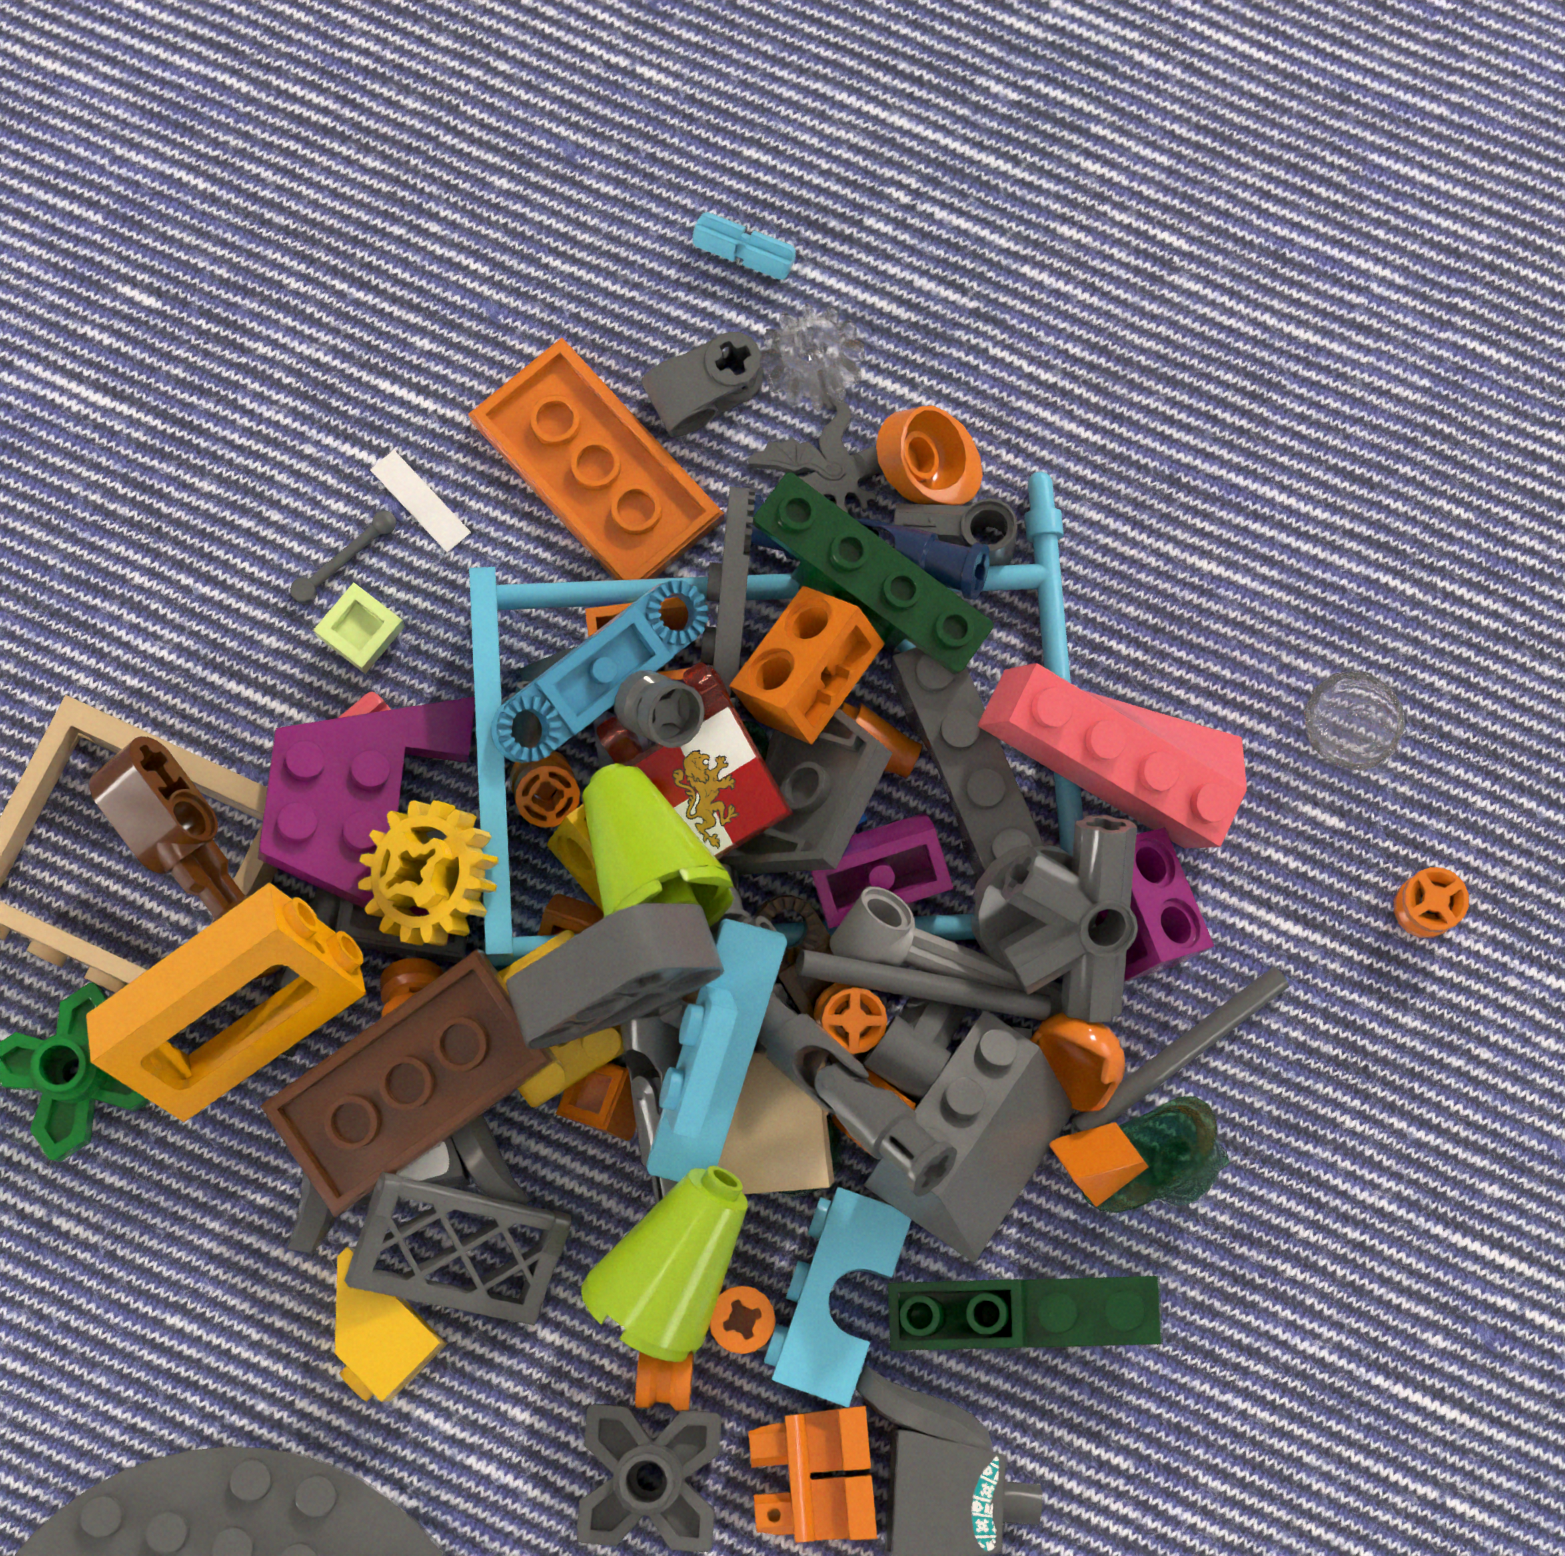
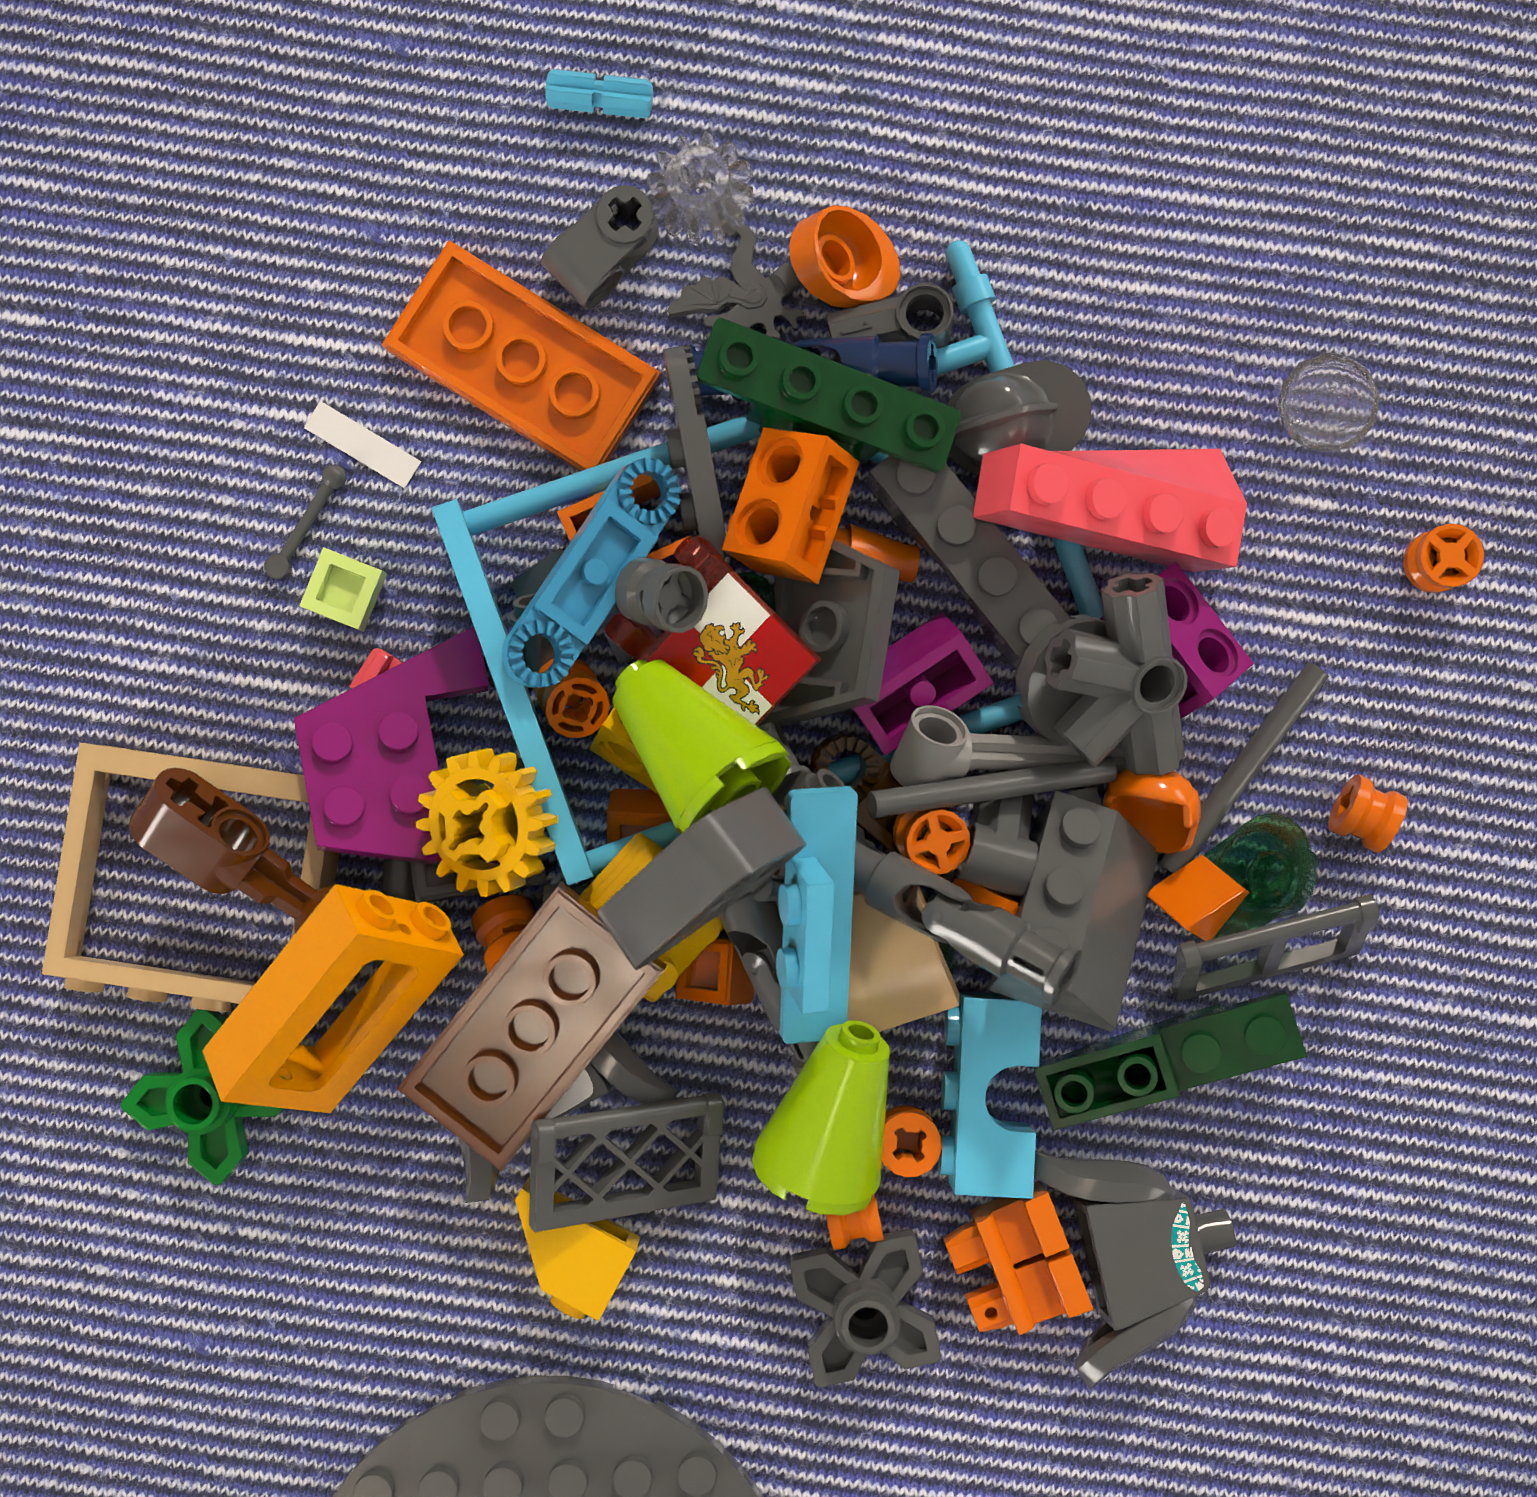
camera: 15 degrees left, 10 degrees up
none -> dark grey piece [947,360,1092,476]
none -> dark grey window [1171,894,1379,1002]
none -> orange wheel [1328,774,1408,853]

